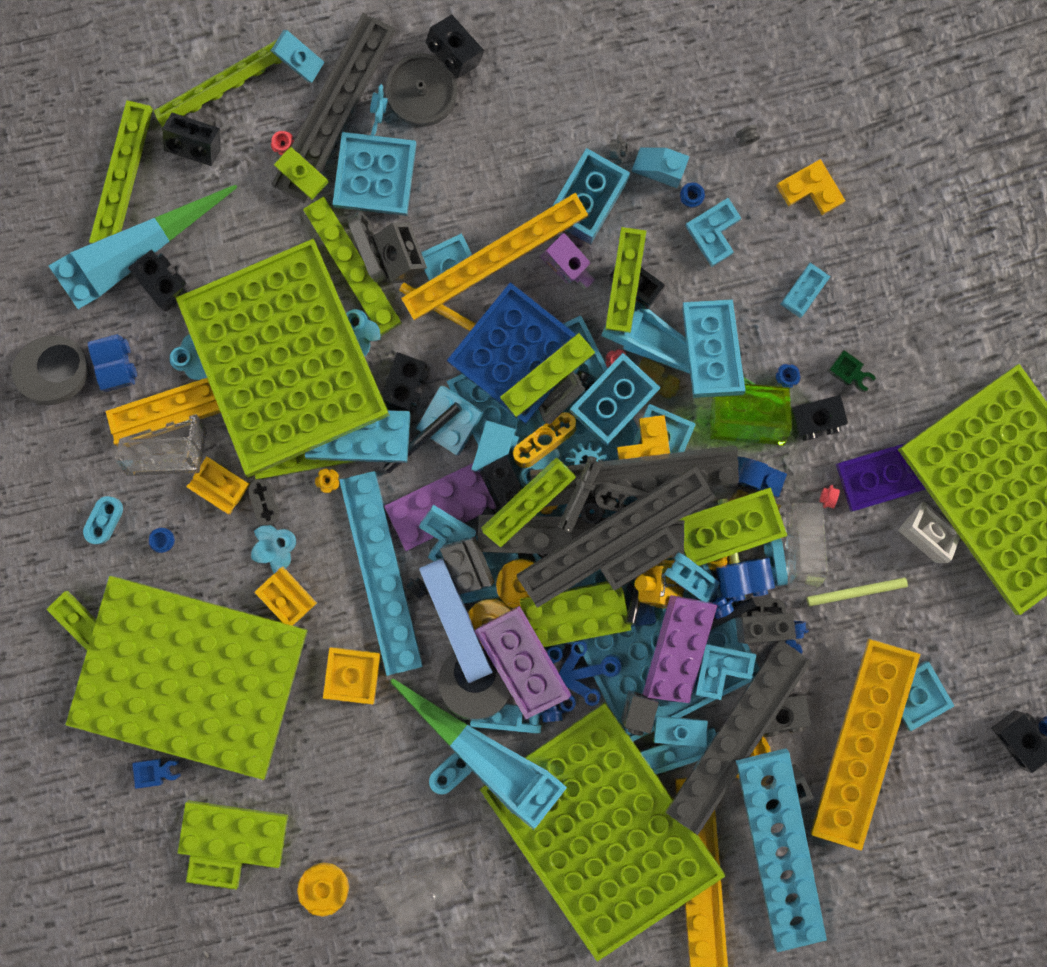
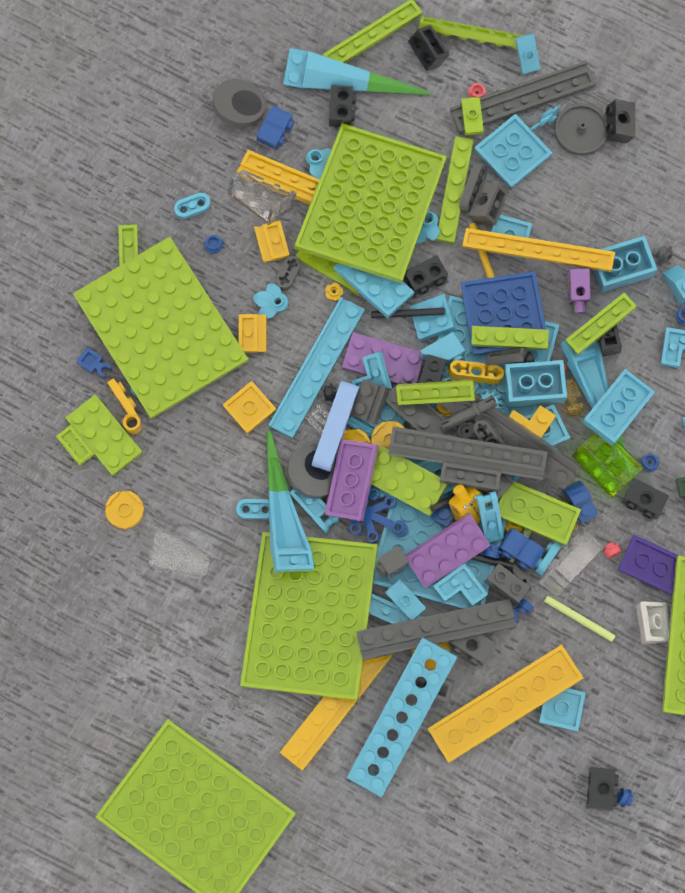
camera: 45 degrees right, 10 degrees down
blue plate [540,705,565,722] -> none
none -> yellow plate [107,378,142,435]

